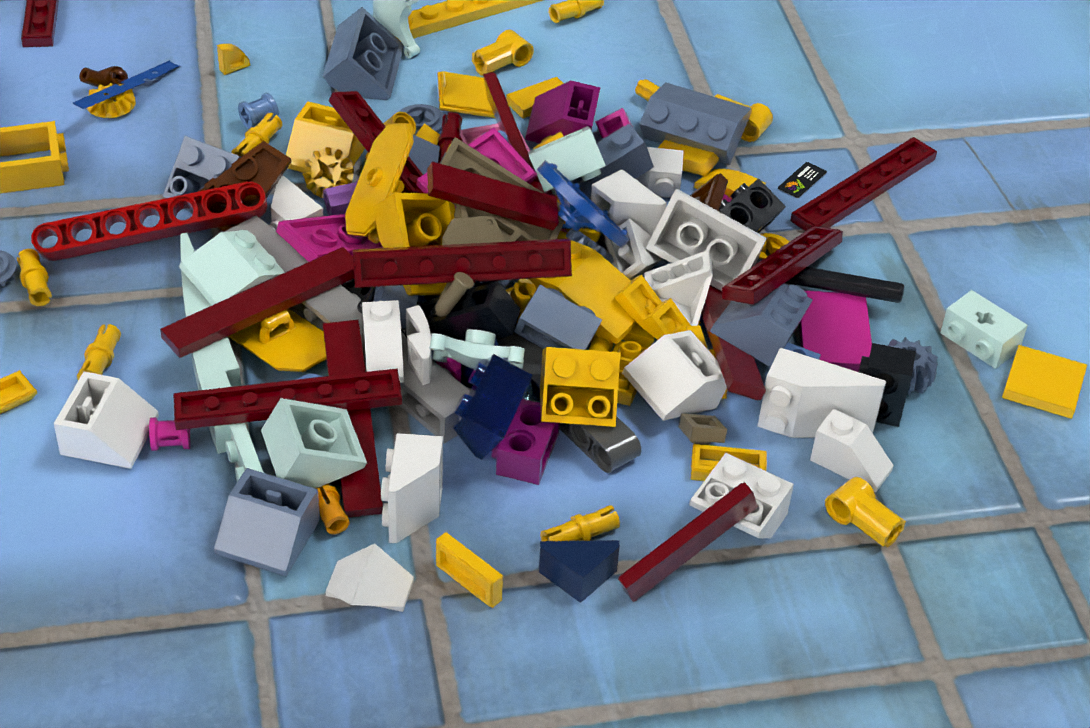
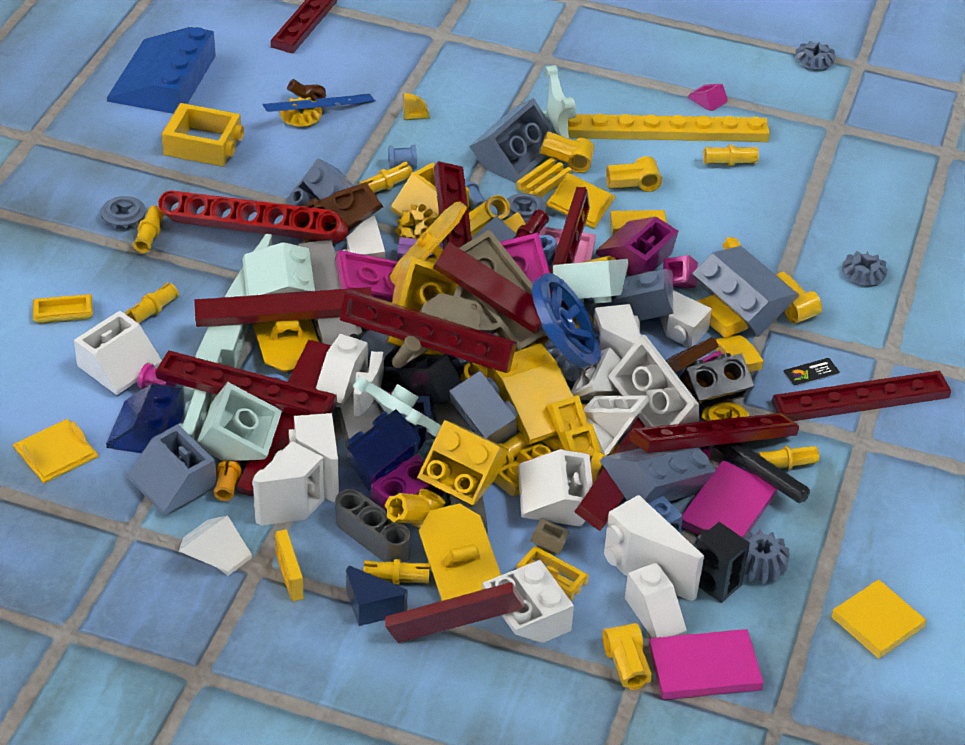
camera: 30 degrees right, 0 degrees up
light aqua brick [940,290,1028,369] -> none
none -> yellow piece [13,418,99,484]
none -> clear blue slope [106,384,184,454]
none -> white slope [289,413,339,503]
none -> dark grey beam [335,489,410,562]
none -> yellow piece [385,489,446,529]
none -> yellow shield [419,503,501,601]
none -> yellow tile [516,157,572,198]
none -> yellow piece [540,131,595,173]
none -> dark pink tile [648,629,763,700]
none -> yellow axle [757,446,820,470]
none -> sand blue gear [842,251,888,285]

